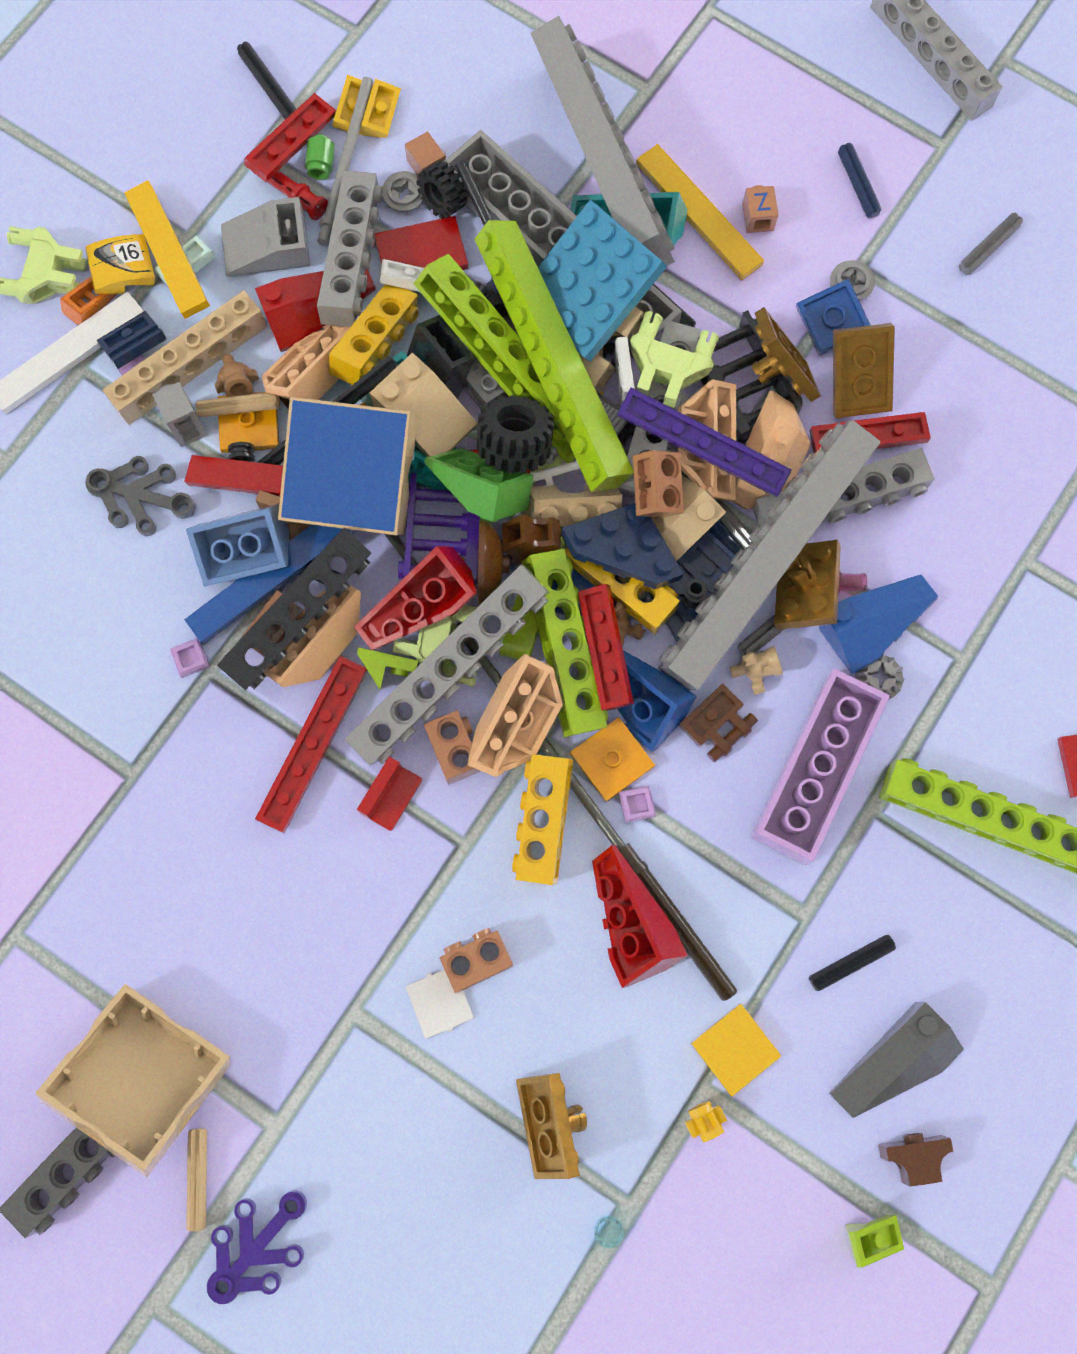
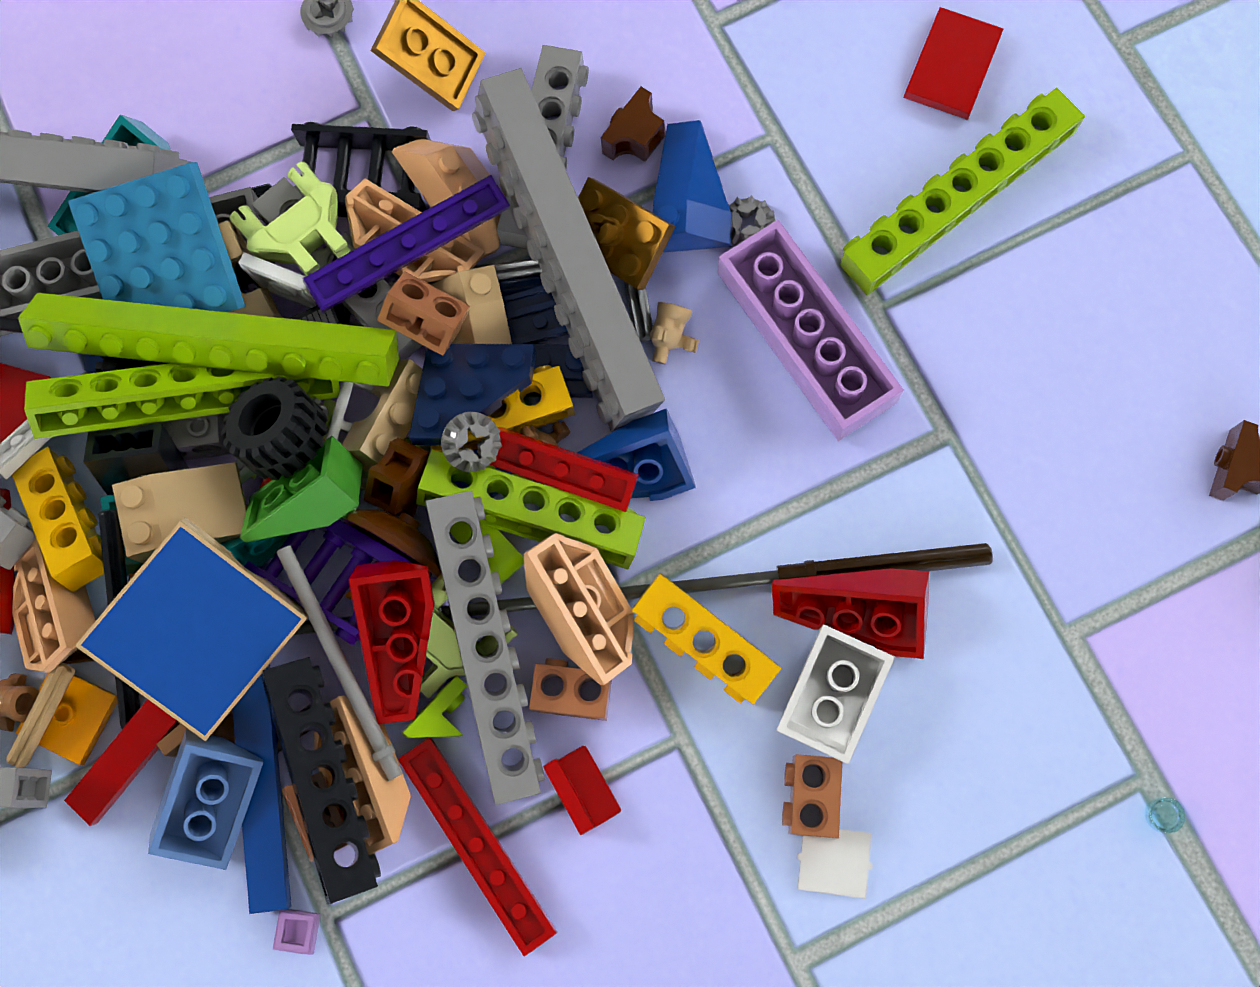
camera: 50 degrees left, 0 degrees up
dark grey plant [85,456,195,536] -> none
black bush [228,442,255,462] -> none
pearl gold plate [516,1073,587,1179] -> none
light orange plate [570,717,655,802] -> none
lavender tile [619,786,656,823] -> none
yellow tile [636,144,764,281] -> none
reddish brown plate [679,683,758,763] -> none
black pin [682,578,708,608] -> none
yellow gear [685,1101,728,1143] -> none
yellow tile [690,1004,781,1097] -> none
nougat brick [742,185,779,233] -> none
pearl gold plate [752,307,821,402] -> none
blue tile [796,279,871,356] -> none
red plate [809,412,931,454] -> none
black axle [809,935,896,991] -> none
dark grey wedge [829,1002,964,1118] -> none
clear pink pin [838,571,868,594] -> none
none -> light grey bar [276,546,403,781]
none -> light grey gear [441,412,502,473]
none -> reddish brown brick [600,86,665,162]
none -> white slope [776,624,895,764]

